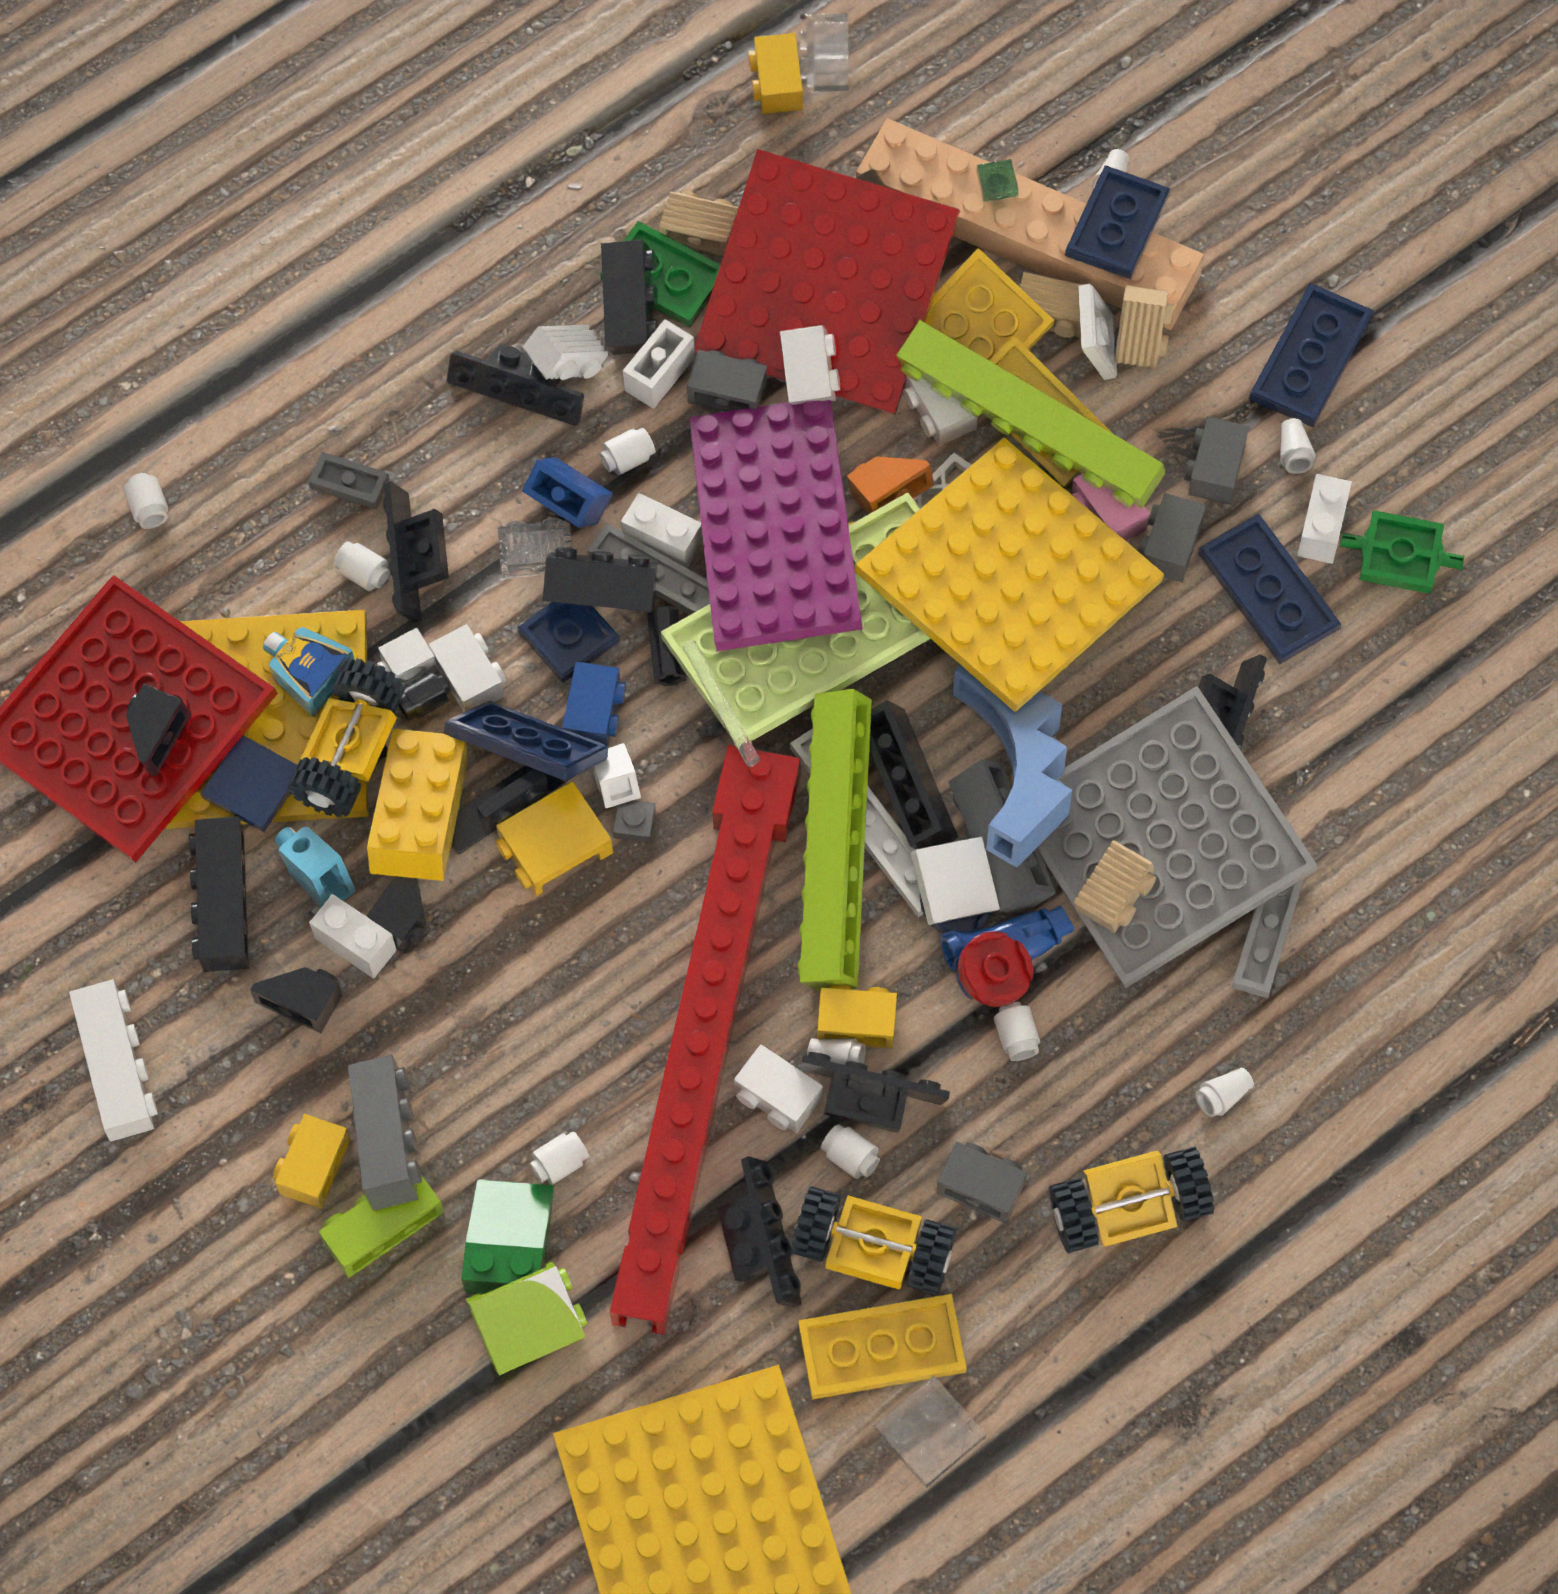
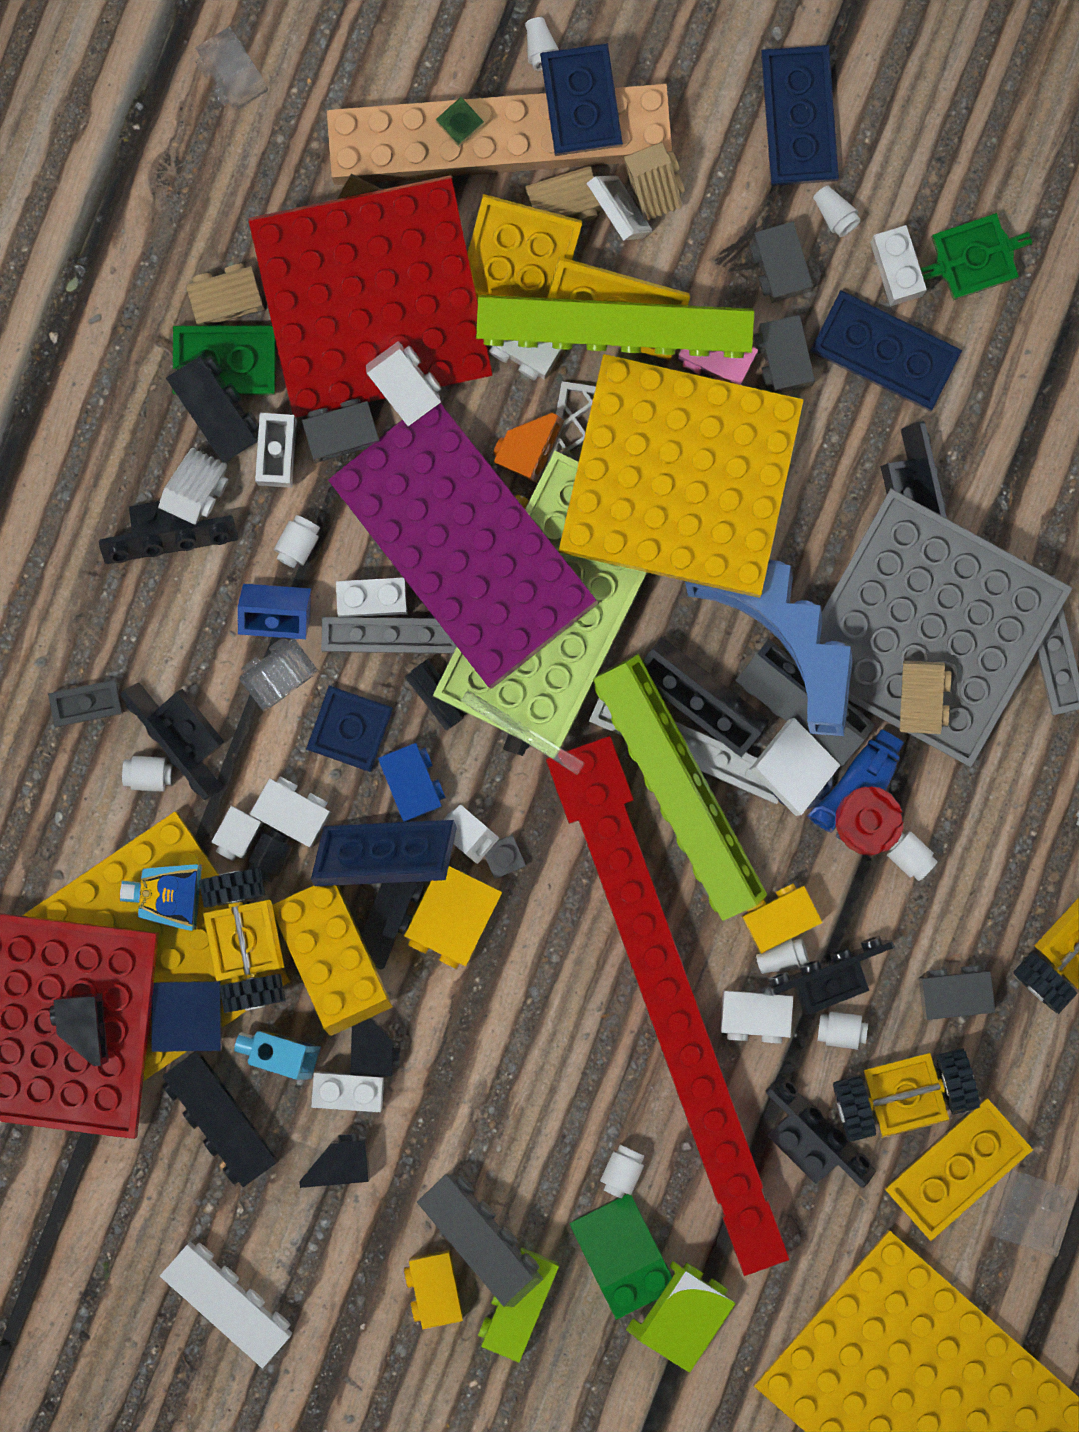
camera: 30 degrees left, 20 degrees up
black brick [542,547,658,612] -> none
yellow brick [748,33,803,114] -> none

